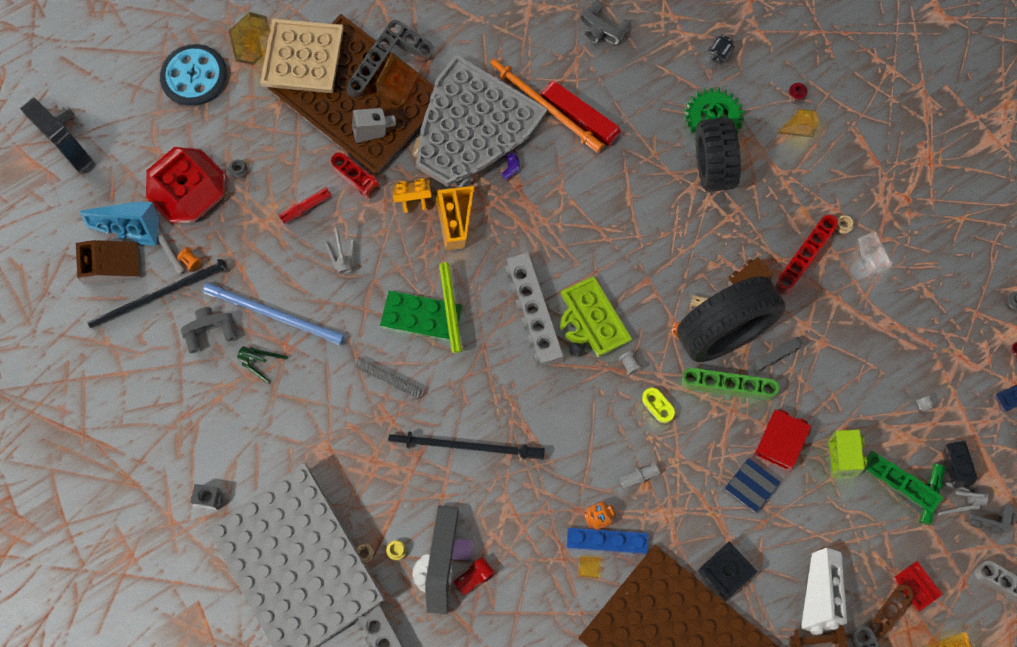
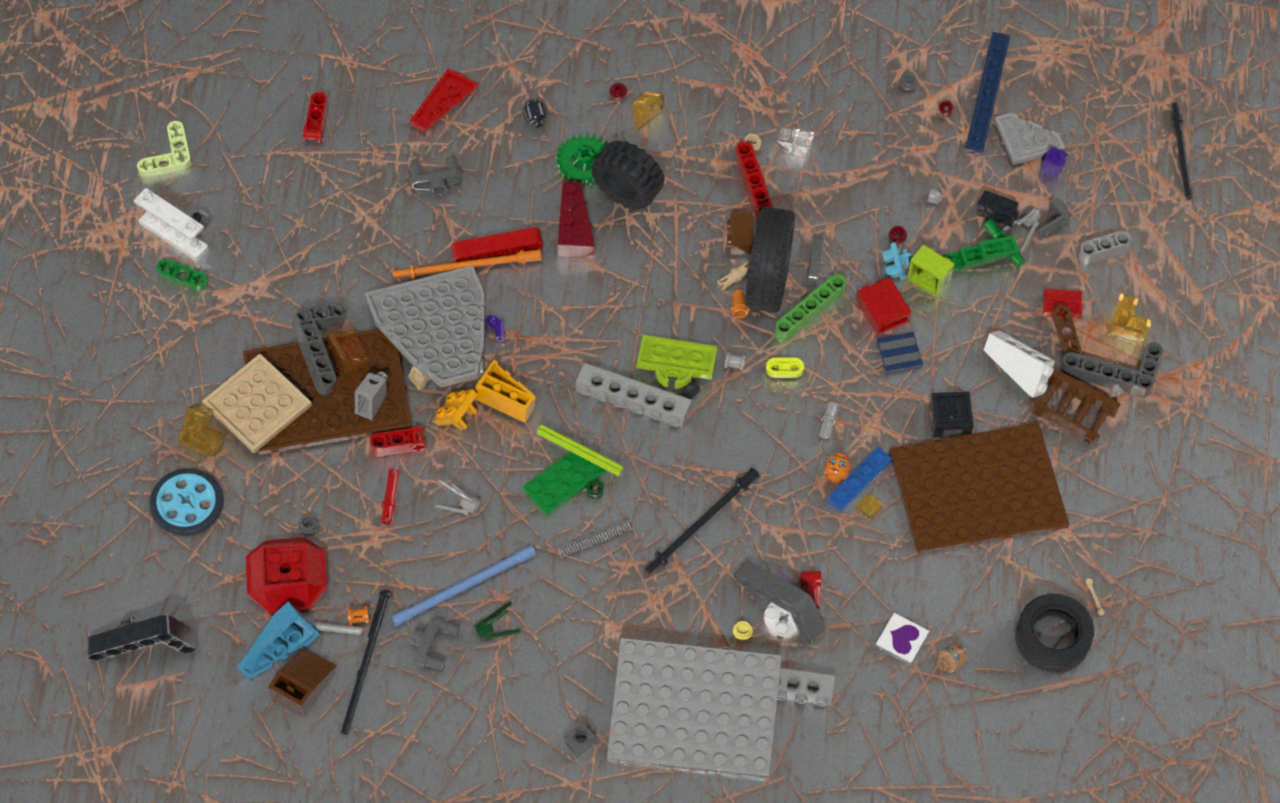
camera: 60 degrees left, 10 degrees down
none -> dark red wedge [557,181,595,258]
none -> dark green bush [587,480,604,500]
none -> medium azure hips [882,242,914,280]
none -> dark red plate [889,226,907,244]

